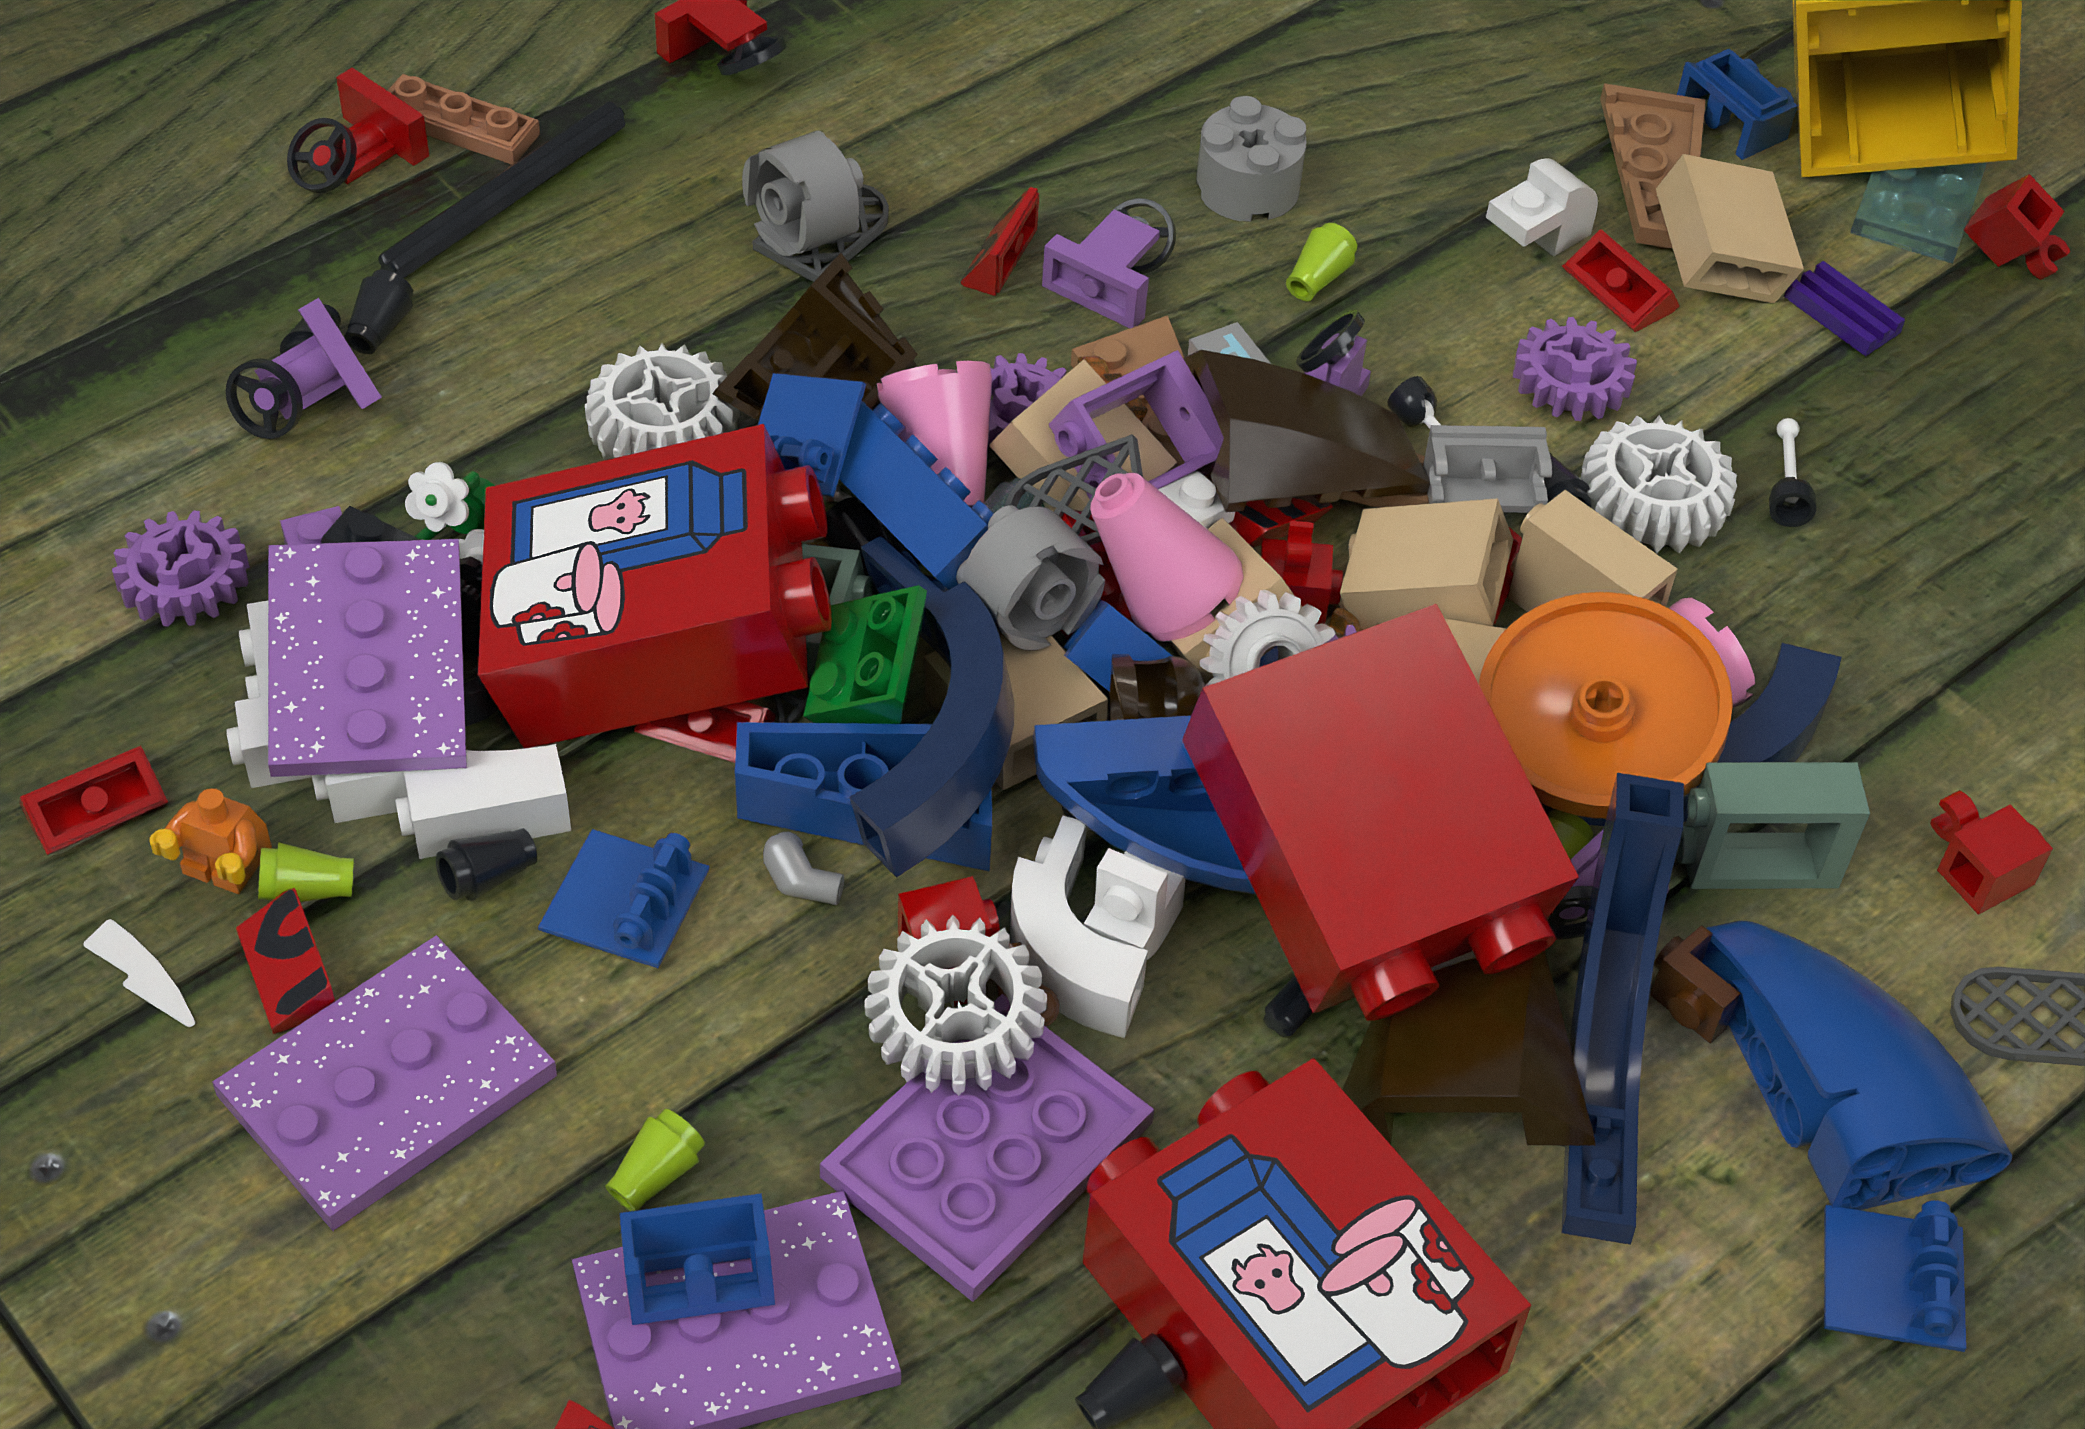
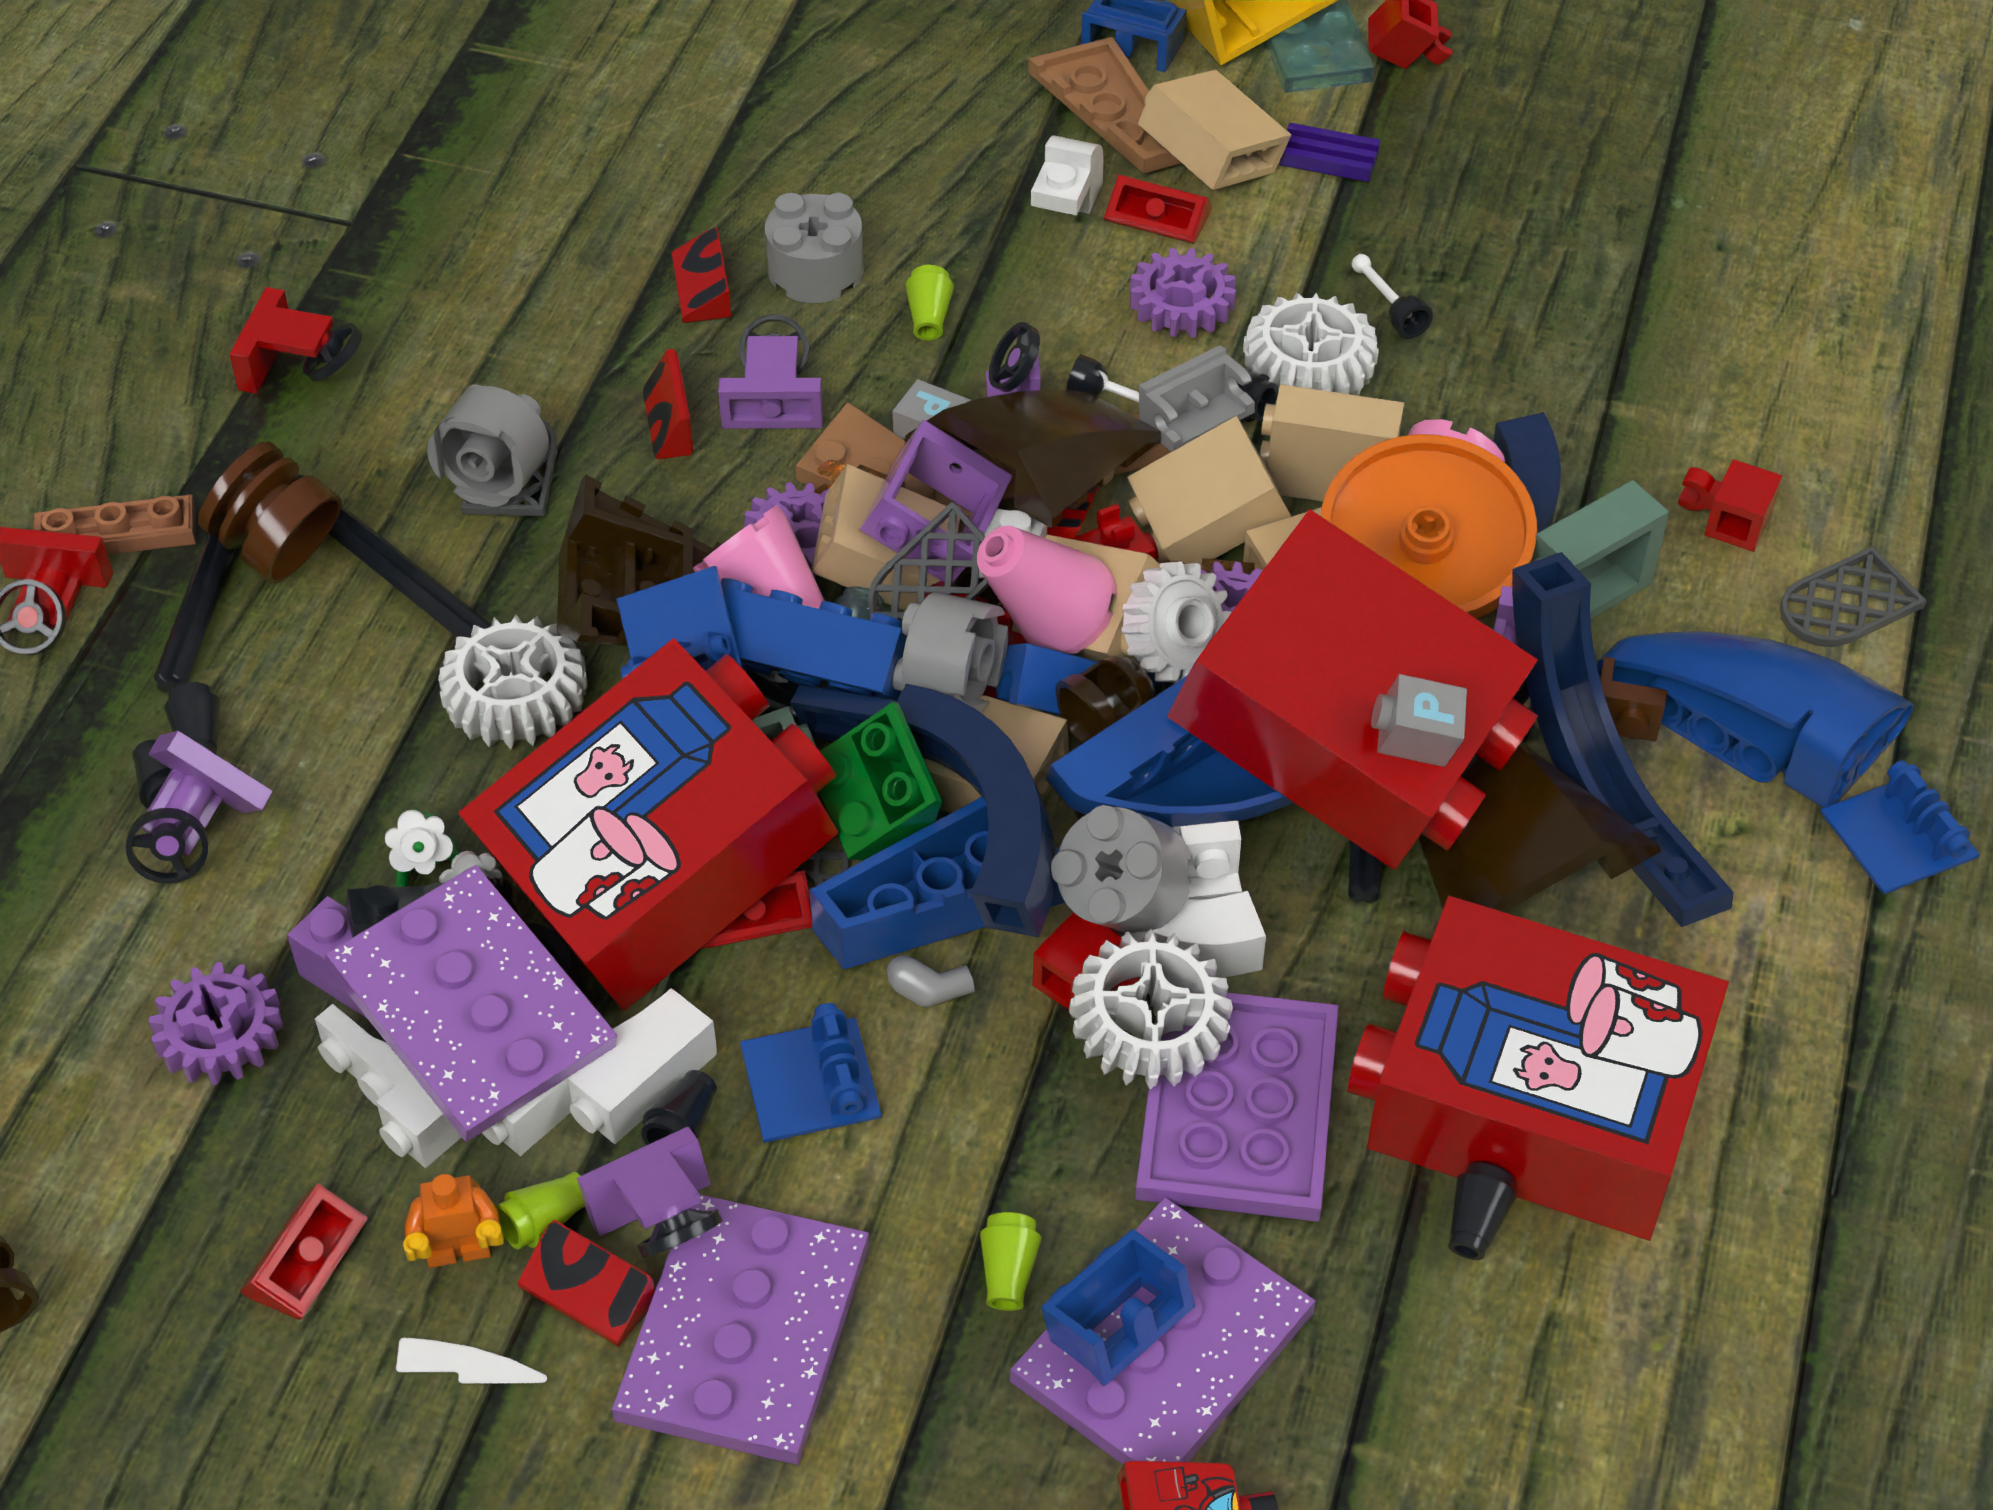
camera: 30 degrees left, 0 degrees up
none -> reddish brown wheel [198,442,342,584]
none -> black axle [297,474,492,638]
none -> medium lavender piece [576,1126,723,1258]
none -> red slope [671,227,731,323]
none -> light grey brick [1051,805,1191,932]
none -> light grey brick [1371,674,1467,767]

